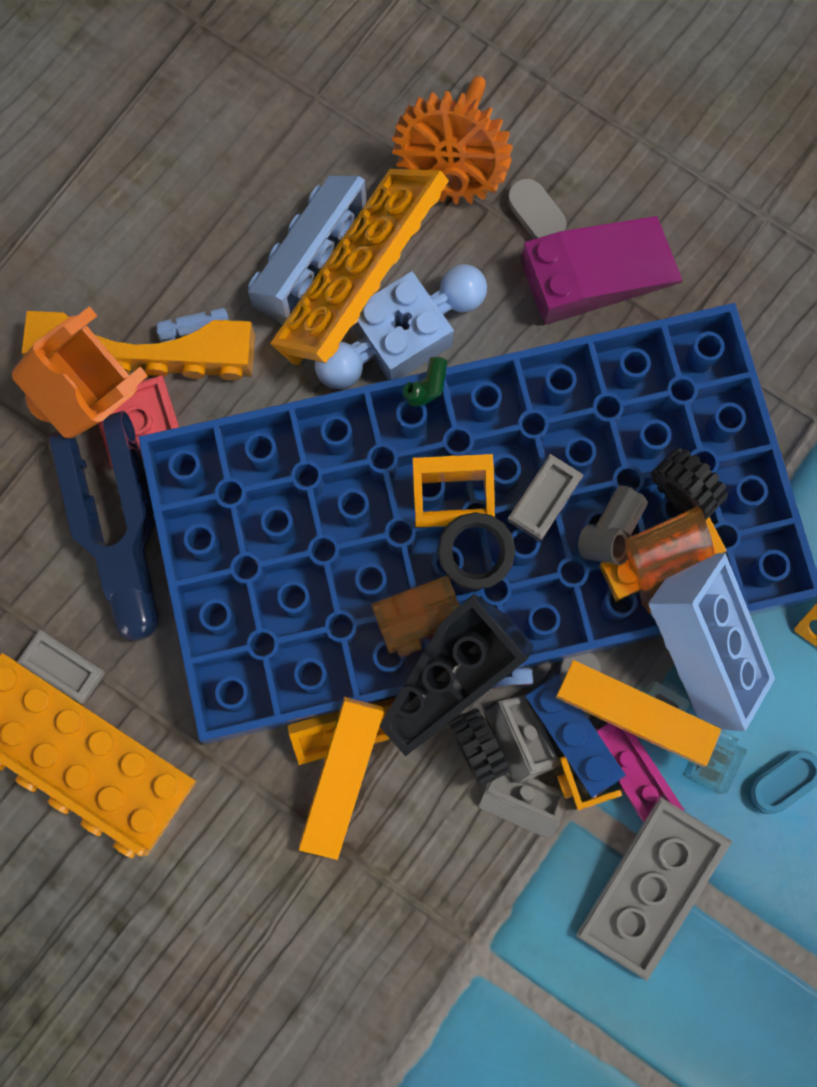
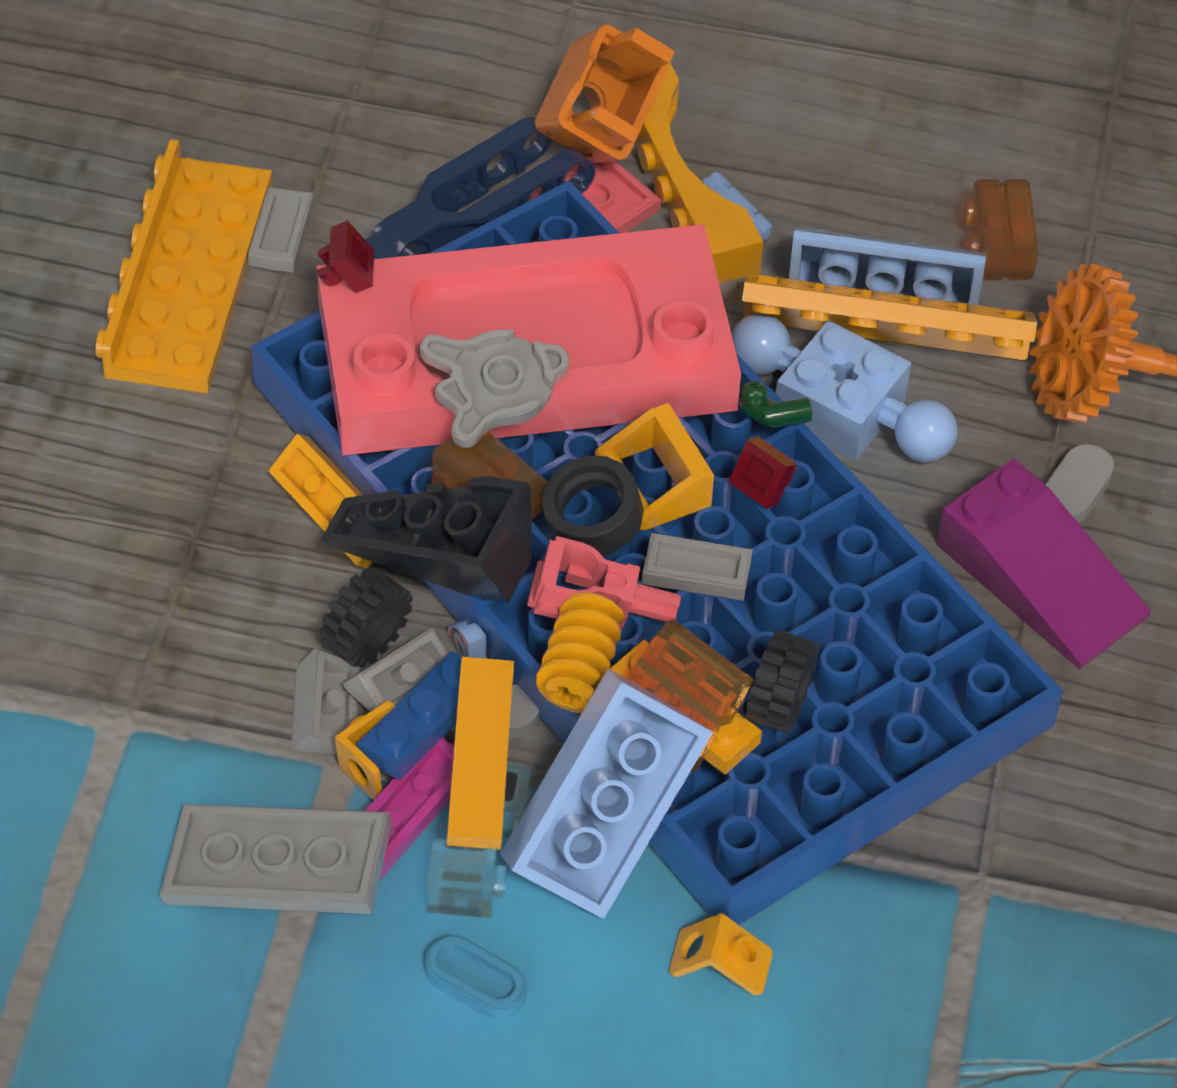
camera: 65 degrees right, 25 degrees down
light orange tile [299,697,384,860] -> none
dark grey piece [578,486,648,565] -> none
none -> dark red tile [317,220,374,293]
none -> coral piece [317,224,741,456]
none -> light grey tile [420,329,569,448]
none -> coral piece [527,536,681,628]
none -> light orange piece [536,592,625,713]
none -> dark red tile [728,436,797,509]
none -> clear orange brick [963,179,1039,280]

